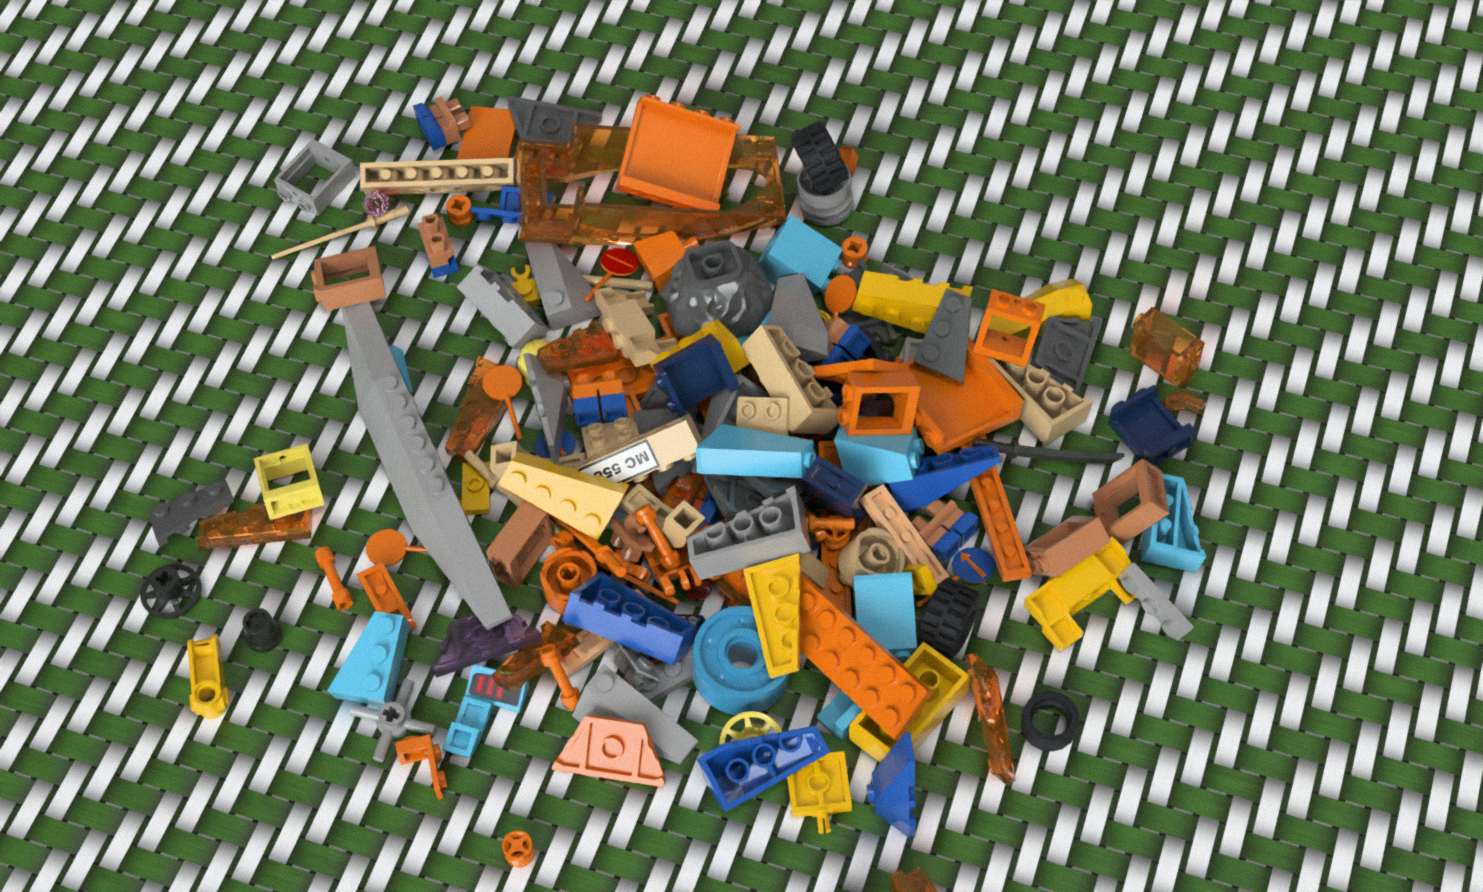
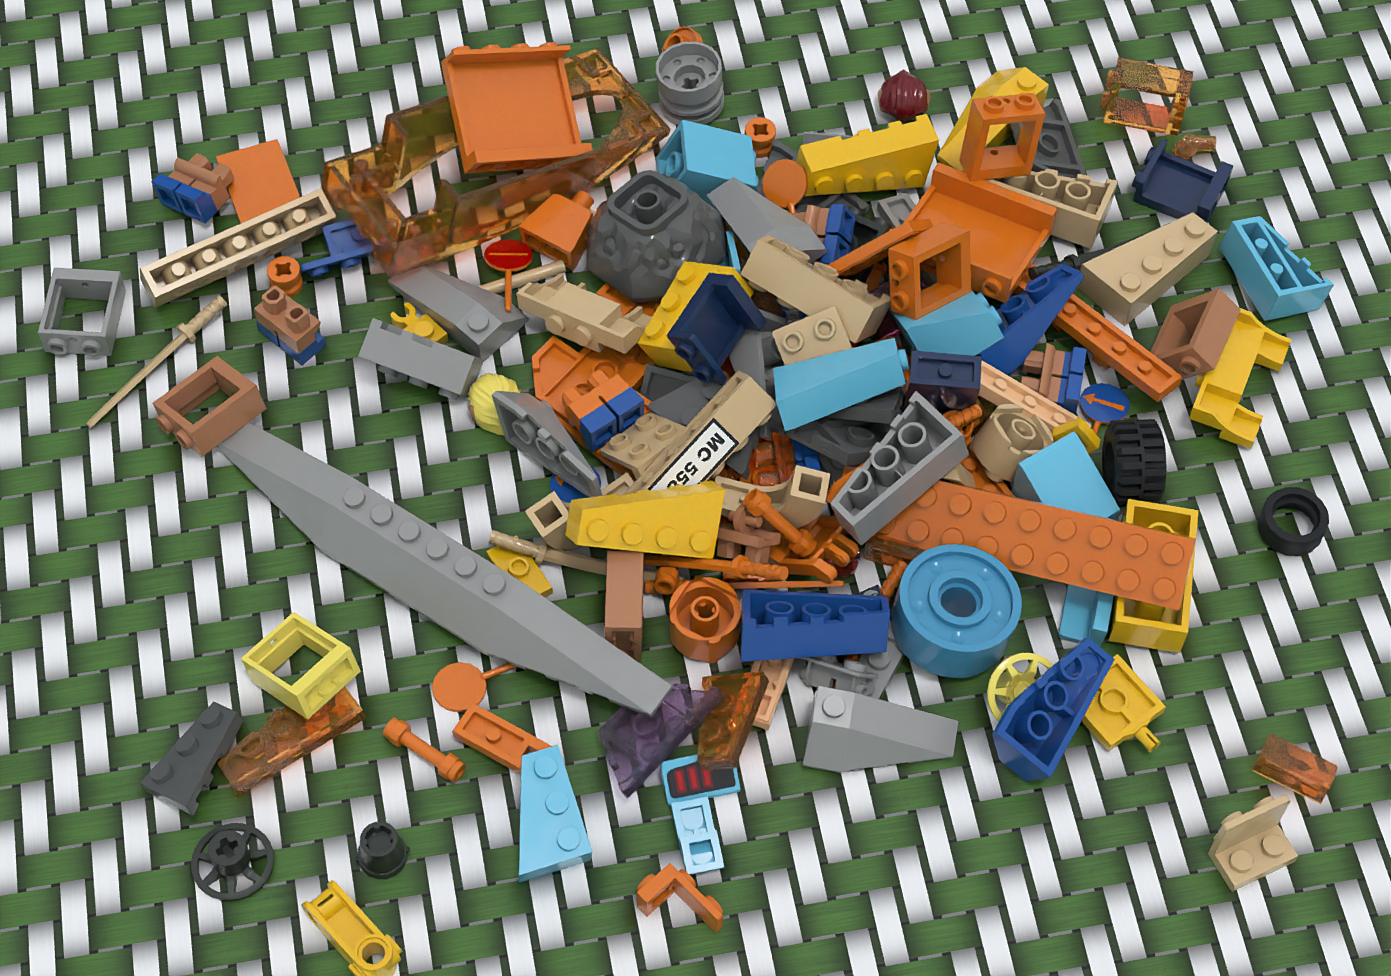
camera: 35 degrees left, 0 degrees up
light grey bar [350,679,437,762] -> none
clear pink cone [363,191,389,217] -> none
clear orange wing [445,356,525,463] -> none
orange piece [482,365,523,440] -> none
orange wheel [502,830,535,868] -> none
dark grey wing [507,96,602,153] -> none
clear orange wing [536,320,621,374] -> none
orange bar [539,644,581,710] -> none
wing [552,713,666,787] -> none
yellow wing [743,553,801,679] -> none
black tyre [791,120,849,193] -> none
blue wedge [866,732,916,838] -> none
dark grey wing [913,288,972,384] -> none
clear orange wing [964,653,1016,784] -> none
nougat window [1092,459,1169,546] -> none
light grey plate [1118,562,1194,641] -> none
none -> dark red hair [877,69,930,122]
none -> tan wedge [1077,212,1218,327]

